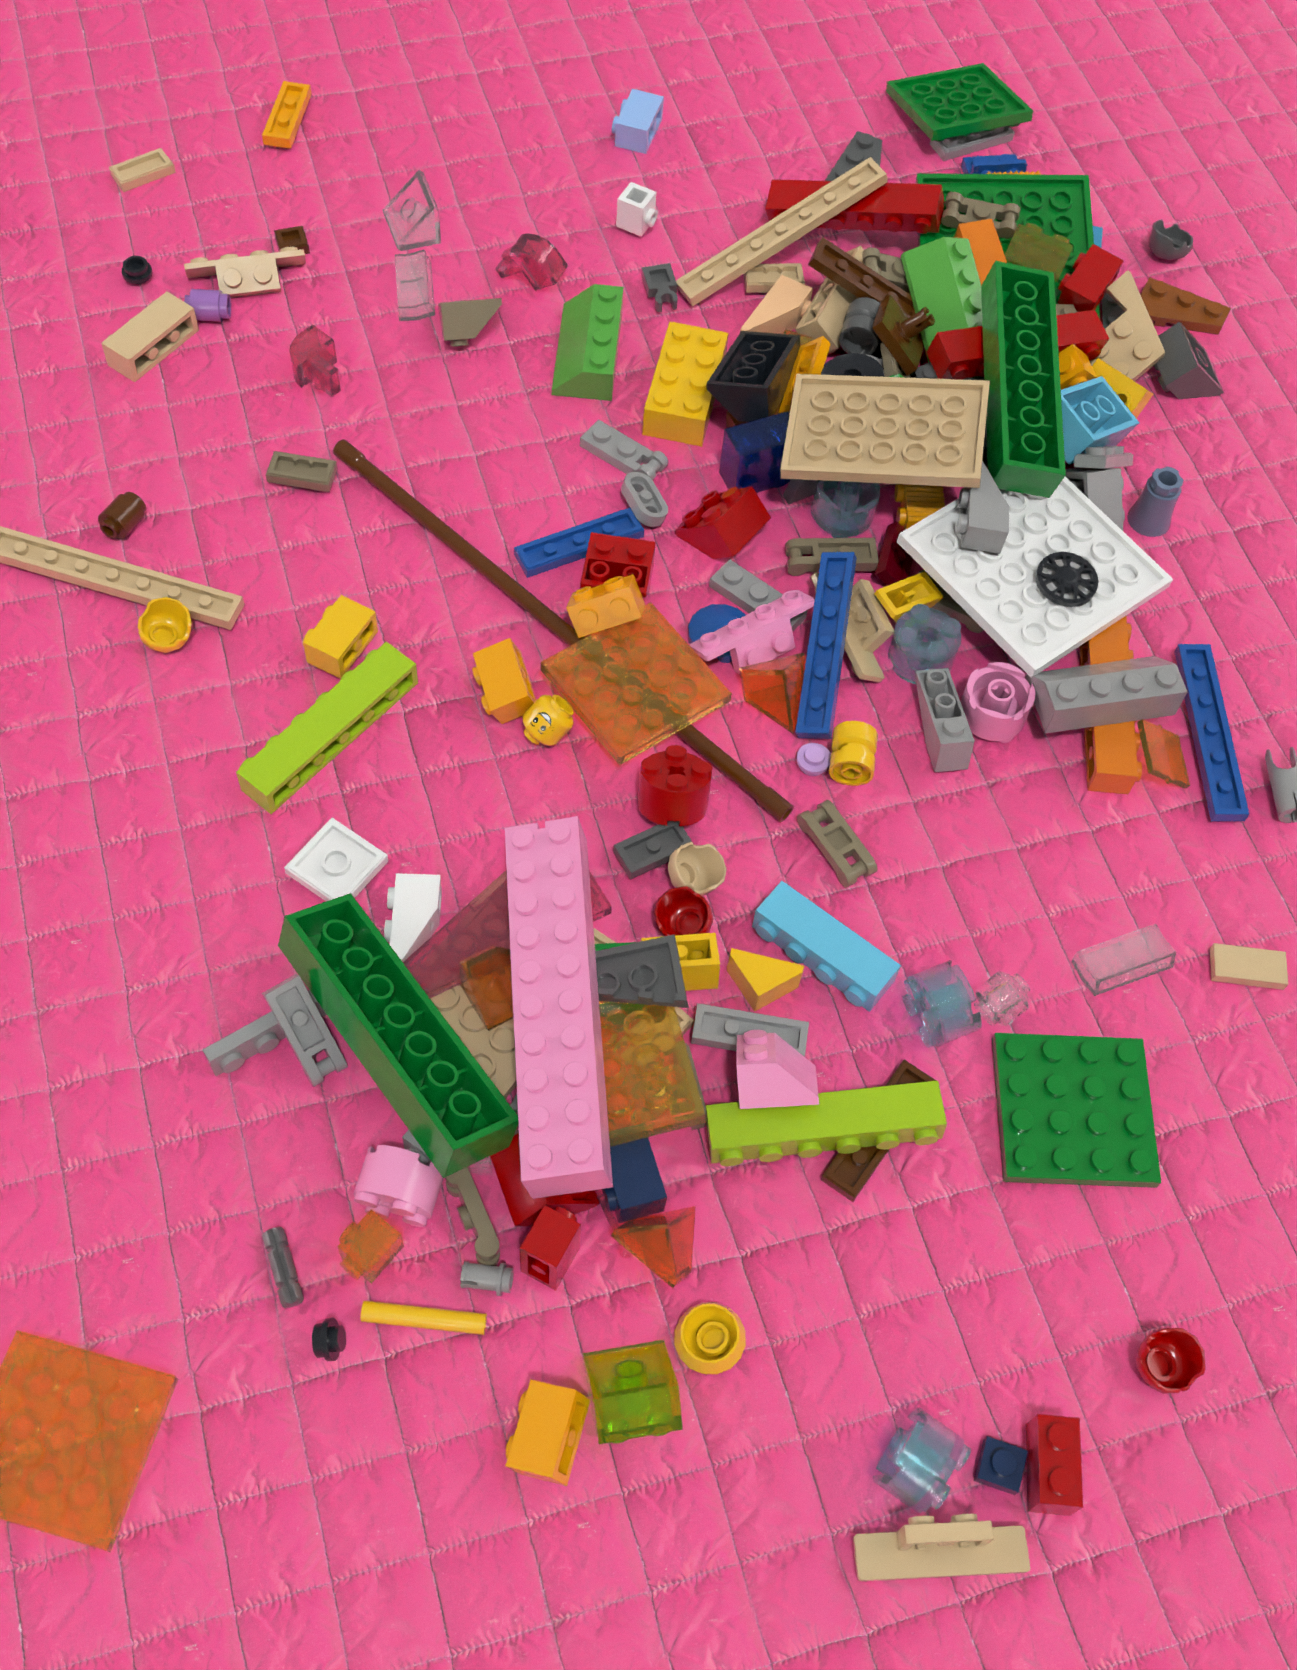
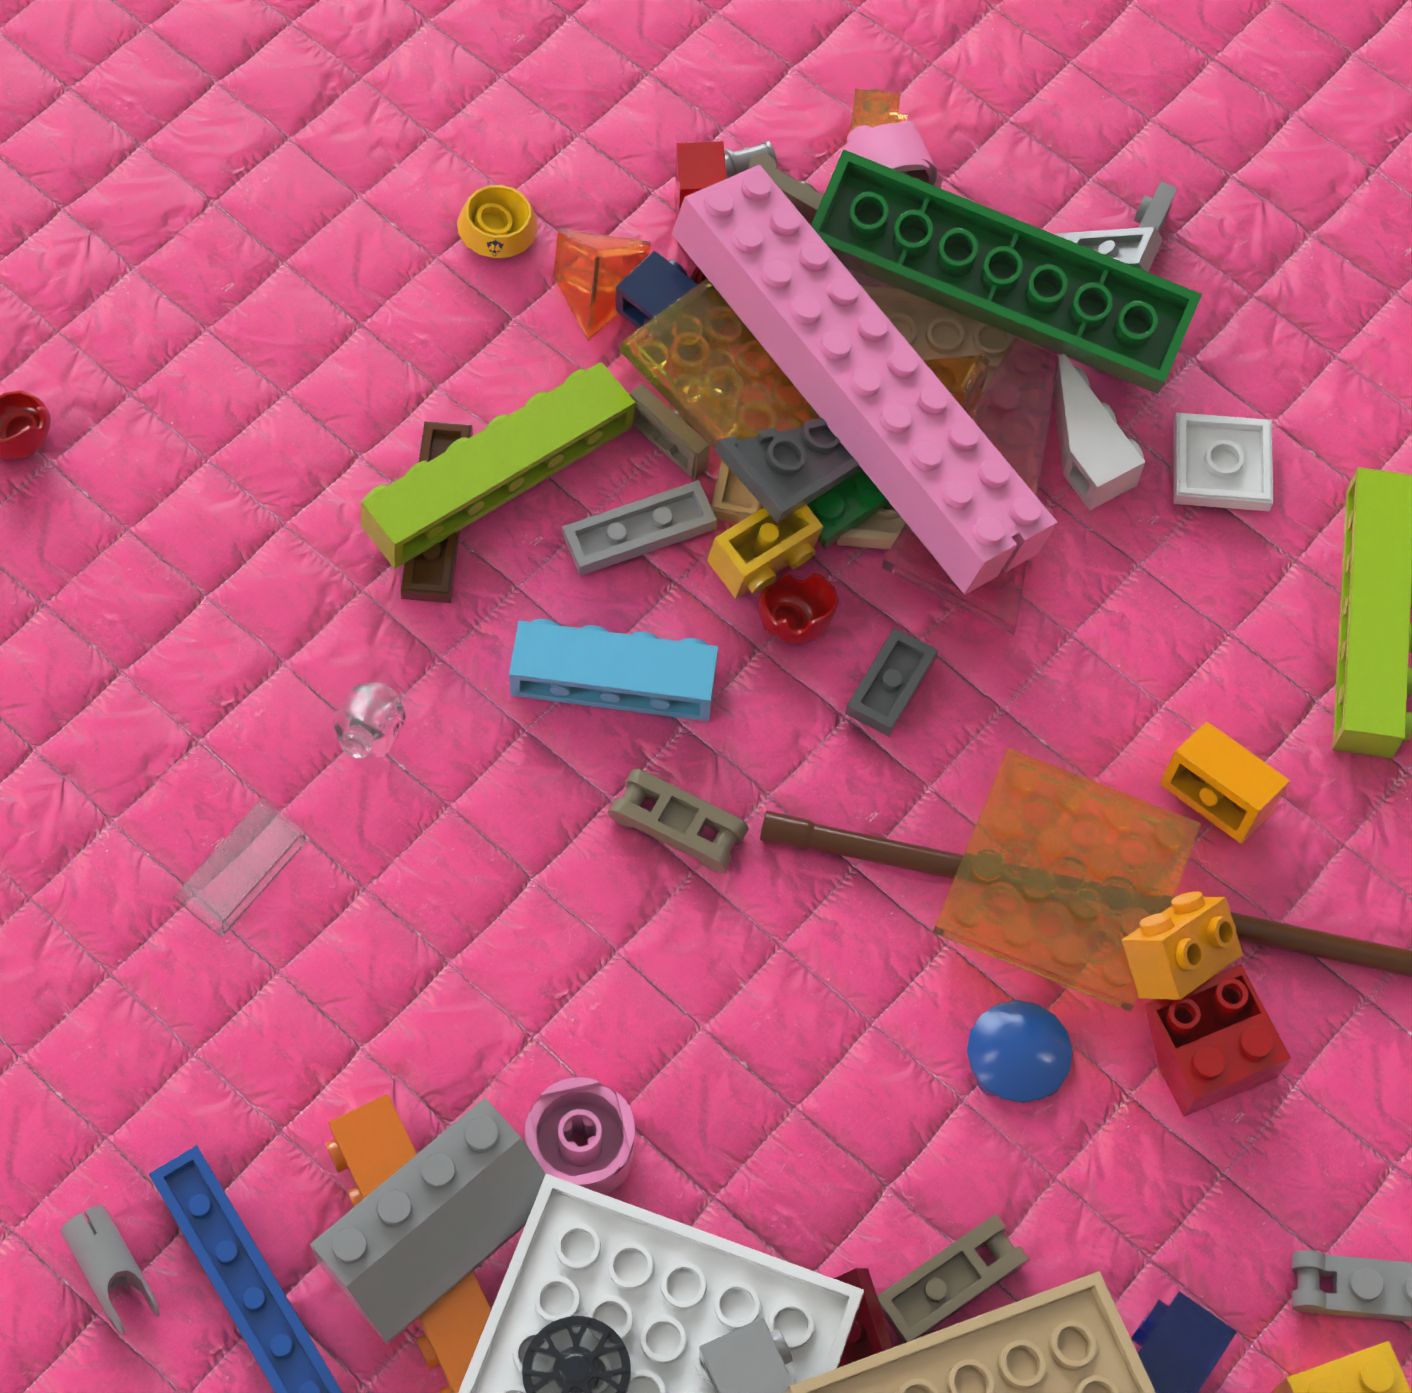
camera: 150 degrees right, 5 degrees up
flat silver axle [262,1227,304,1308] -> none
black plate [312,1318,346,1361] -> none
yellow piece [360,1301,487,1335] -> none
light orange brick [505,1379,591,1486] -> none
blue tile [514,507,644,578] -> none
yellow head [522,695,574,746] -> none
clear neon green slope [583,1340,683,1444] -> none
light grey plate [621,472,668,527] -> none
red brick [638,745,713,826] -> none
tan hair [668,842,727,896] -> none
red slope [674,486,771,559] -> none
bright pink bracket [689,590,815,676] -> none
light grey plate [709,559,807,631] -> none
yellow slope [726,948,804,1012] -> none
bright pink slope [736,1030,819,1109] -> none
clear orange slope [739,653,806,734] -> none
blue plate [795,552,857,739] -> none
lavender plate [796,743,831,776] -> none
tan bracket [811,572,895,683] -> none
yellow wheel [829,721,878,786] -> none
tan bracket [853,1514,1031,1582] -> none
clear light blue brick [873,1407,971,1513] -> none
yellow slope [874,571,944,629] -> none
clear light blue brick [888,604,961,684] -> none
clear light blue brick [903,960,982,1048] -> none
light grey slope [915,668,975,772] -> none
dark blue plate [974,1436,1028,1495] -> none
green plate [992,1033,1161,1188] -> none
red brick [1025,1414,1083,1516] -> none
piece [1137,719,1190,788] -> none
tan tile [1210,943,1288,990] -> none

